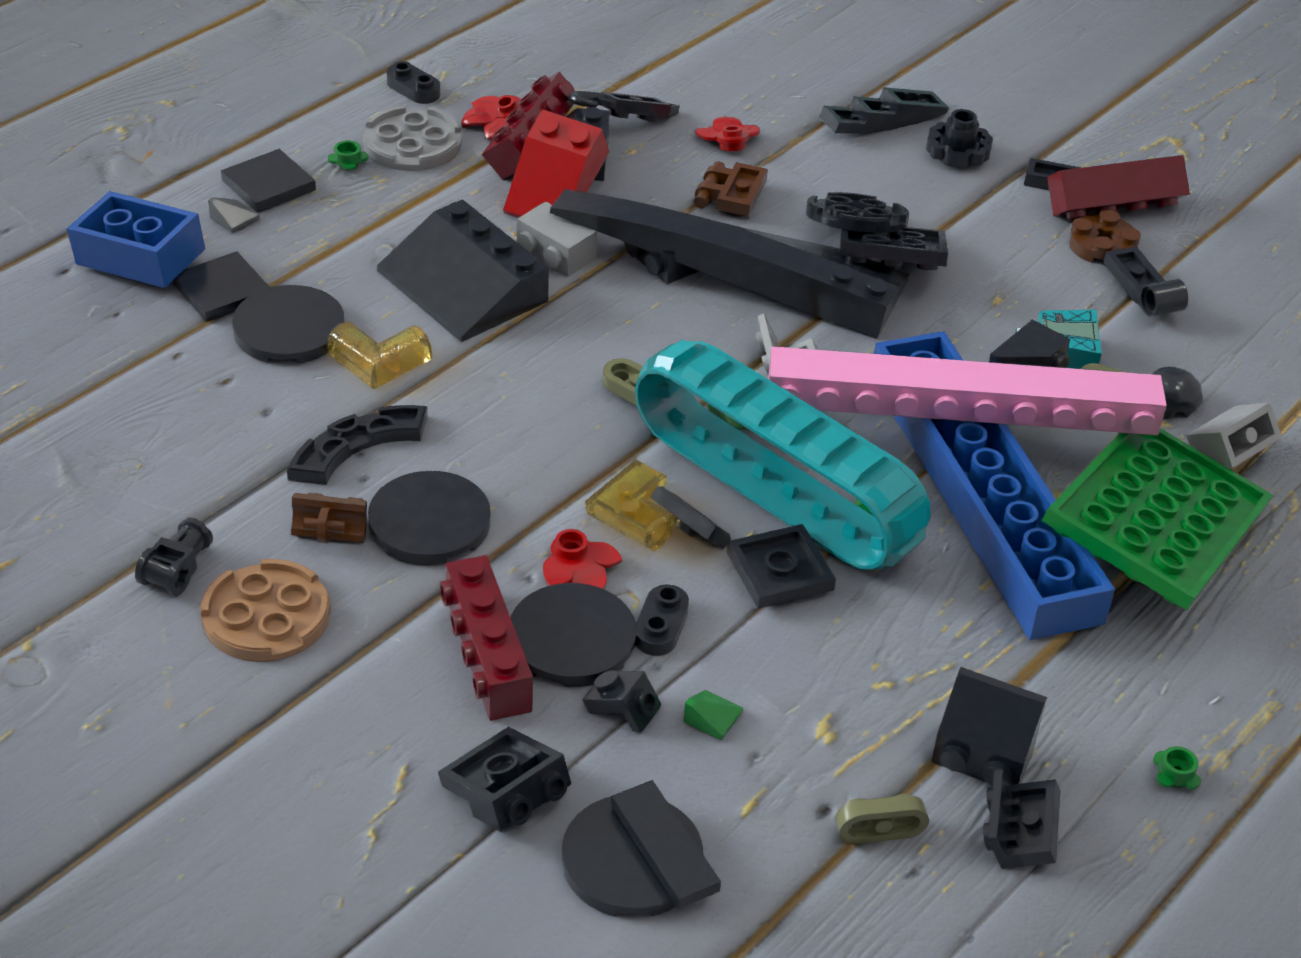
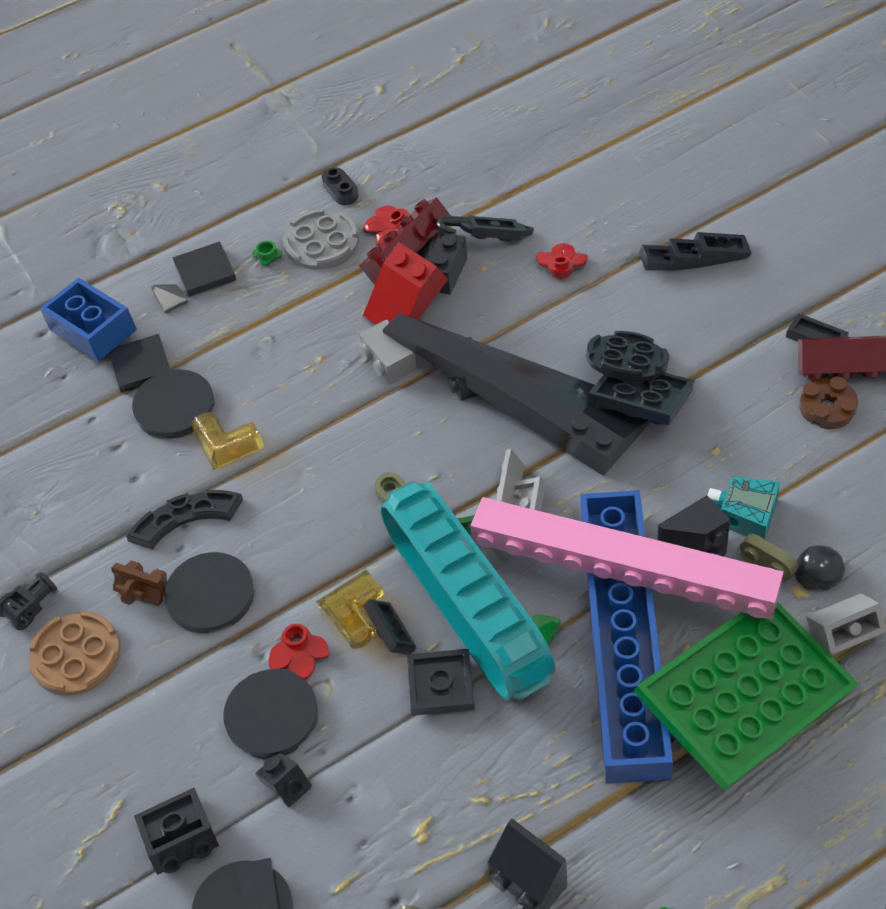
camera: 25 degrees right, 10 degrees up
black slope [377,199,549,342] -> none
dark red brick [440,555,533,721] -> none
black plate [636,584,689,656] -> none
green slope [683,690,743,740] -> none
reddish brown plate [694,161,768,217] -> none
black plant [926,109,993,168] -> none
black plate [1103,246,1188,316] -> none

